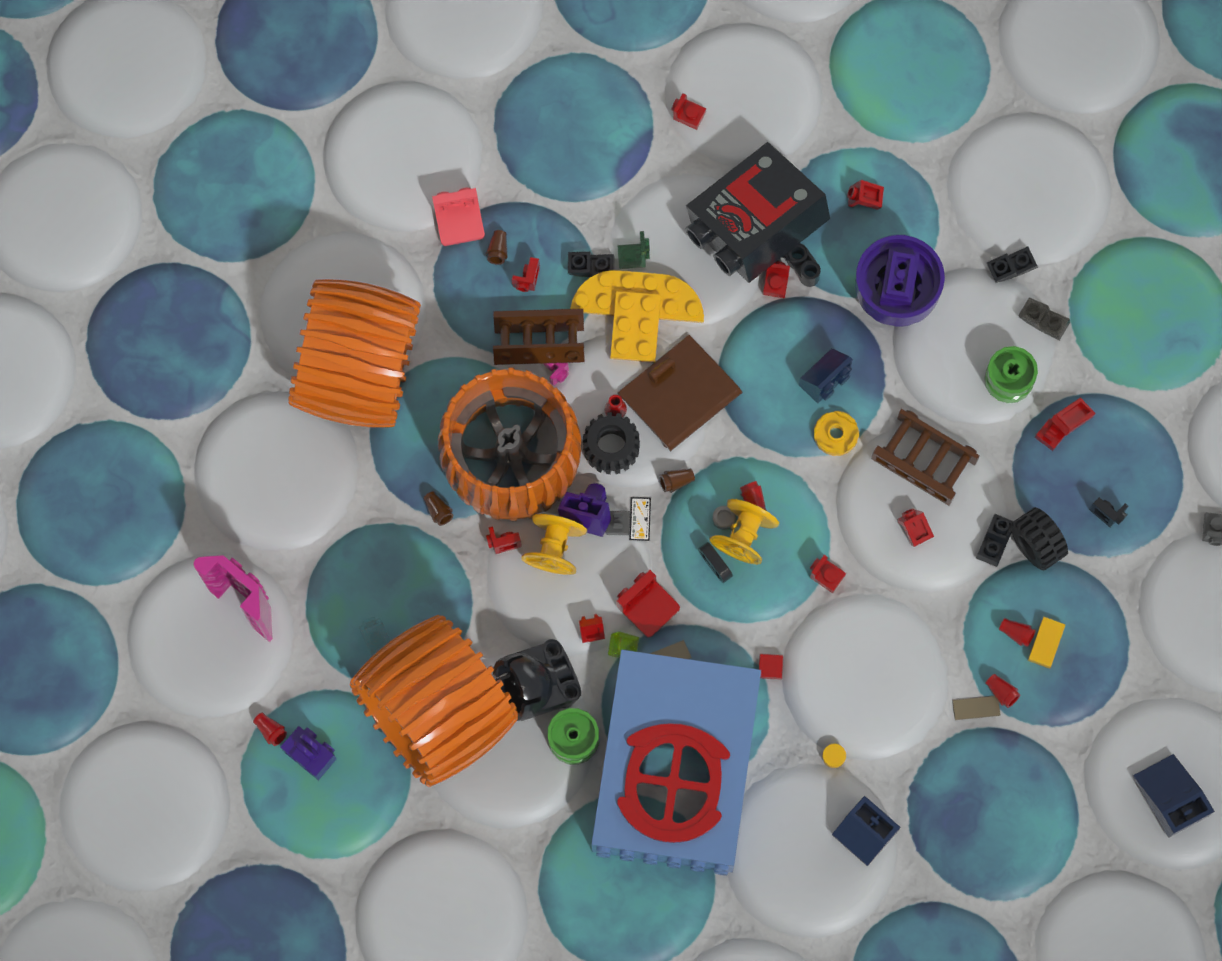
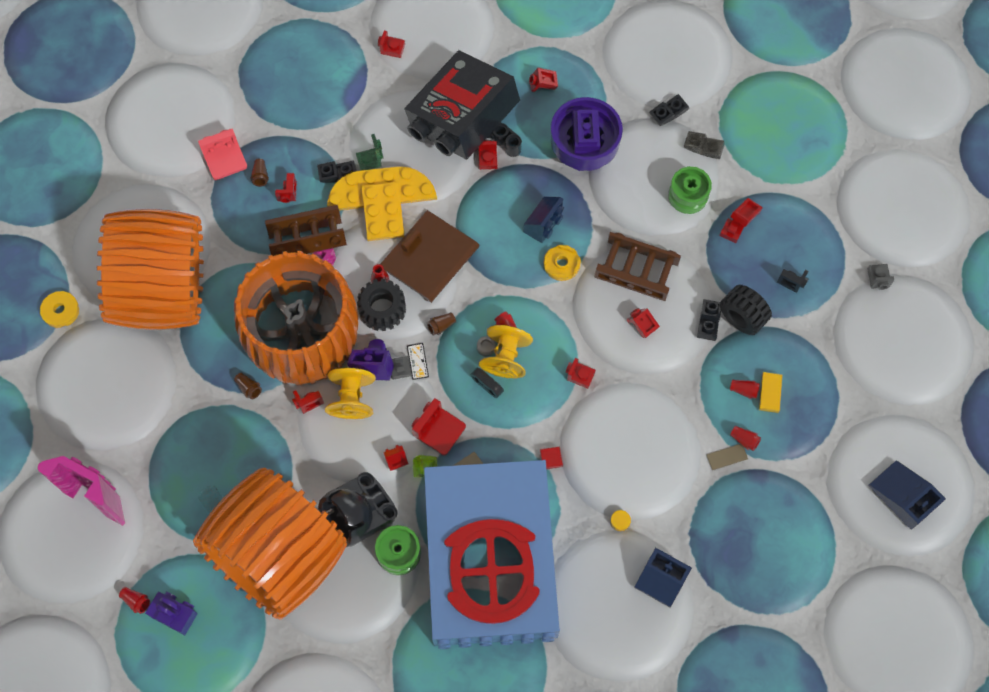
camera: 15 degrees left, 5 degrees down
none -> yellow tile [40,291,79,328]

